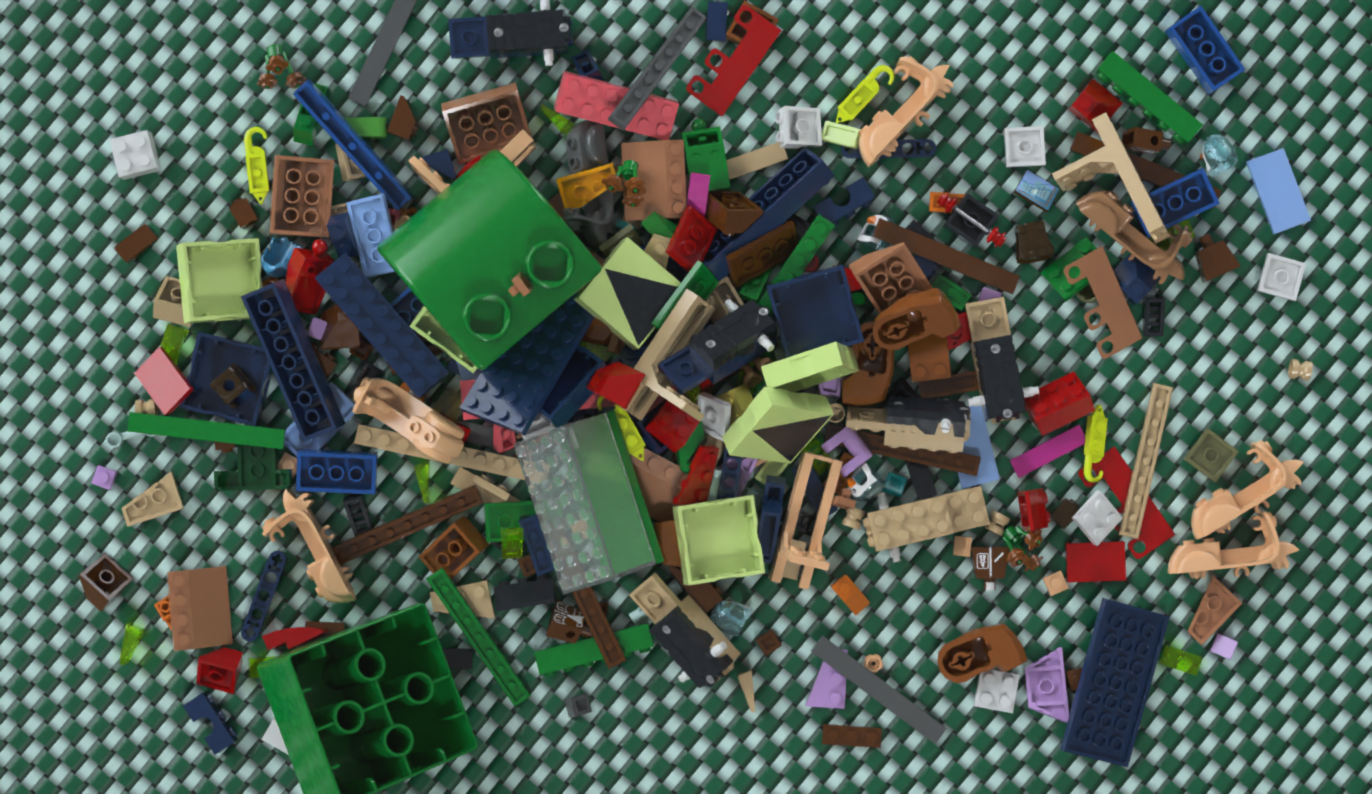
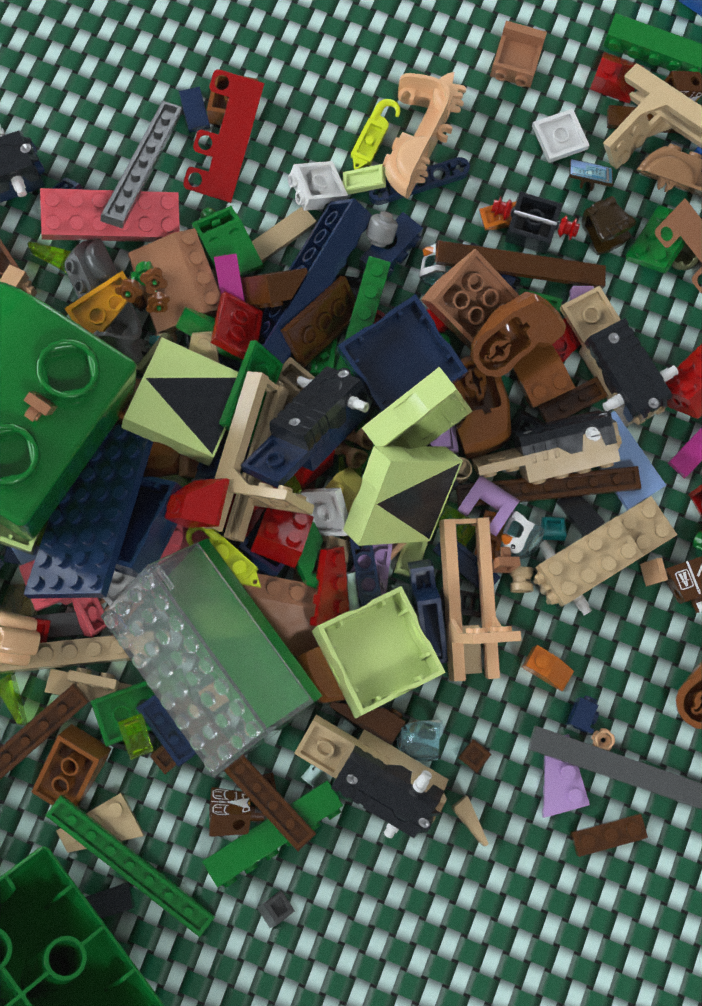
camera: 25 degrees left, 10 degrees down
black slope [494,574,557,611] -> none
tan wheel [984,510,1010,536] -> none
none -> light grey head [366,211,398,247]
none -> nougat panel [490,21,547,87]
none -> dark blue brick [566,695,599,734]

